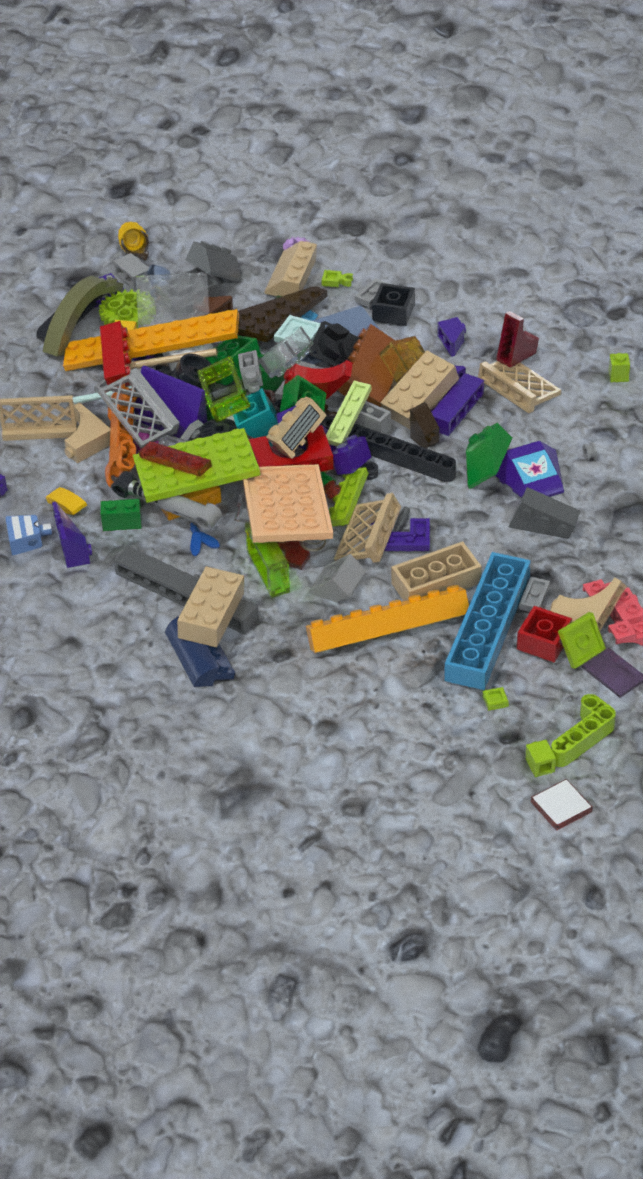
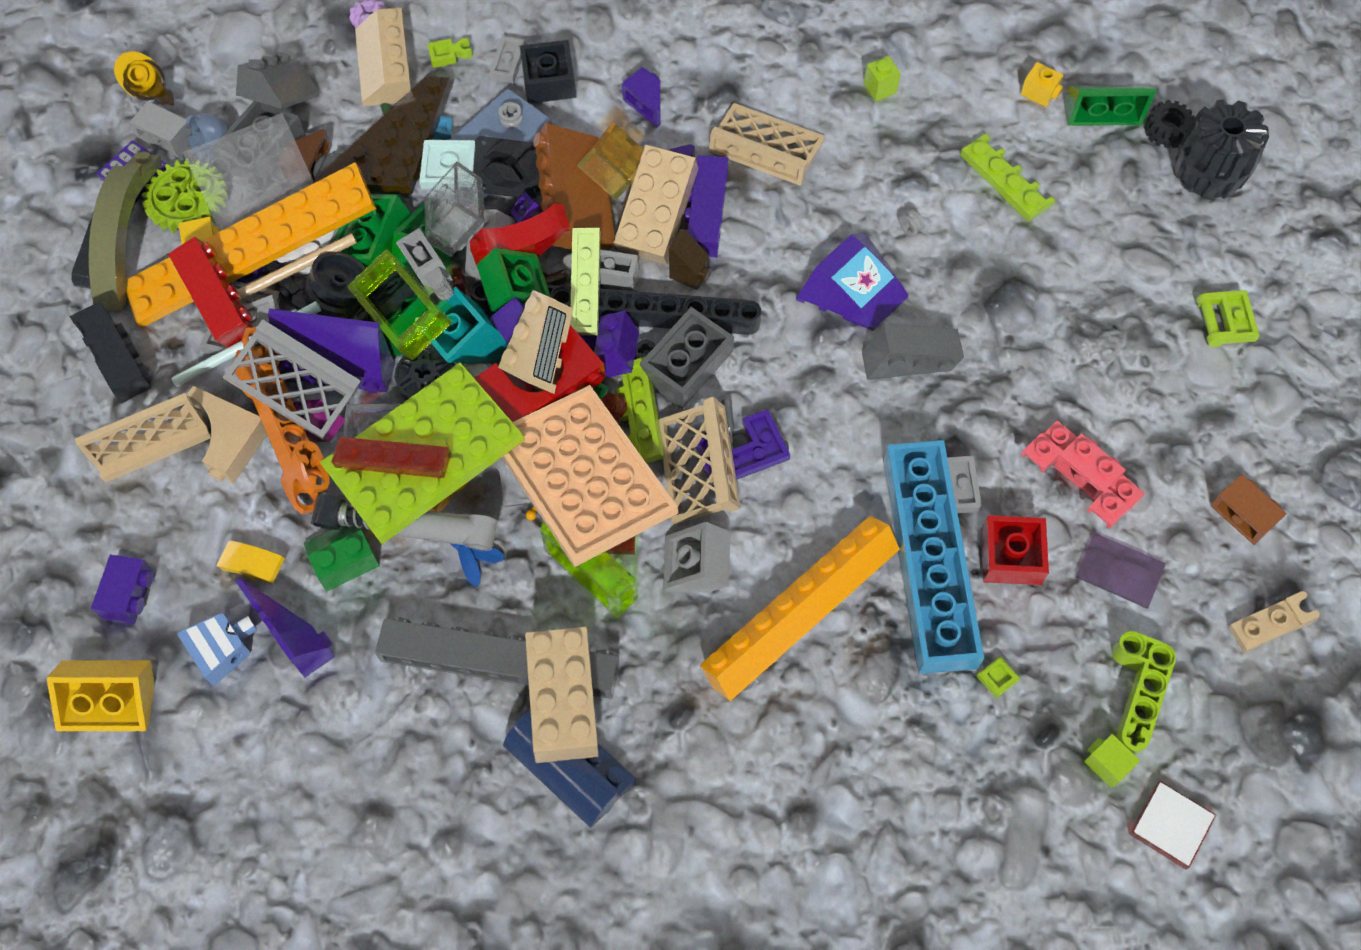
camera: 25 degrees left, 20 degrees up
light grey plate [176,420,204,444] -> none
tan brick [391,542,482,601] -> none
green slope [466,423,513,489] -> none
dark red arch [496,311,539,368] -> none
tan arch [550,577,627,631] -> none
lime tile [558,612,606,669] -> none
none -> black wedge [69,301,151,404]
none -> light grey bush [499,102,523,128]
none -> dark grey slope [640,307,734,409]

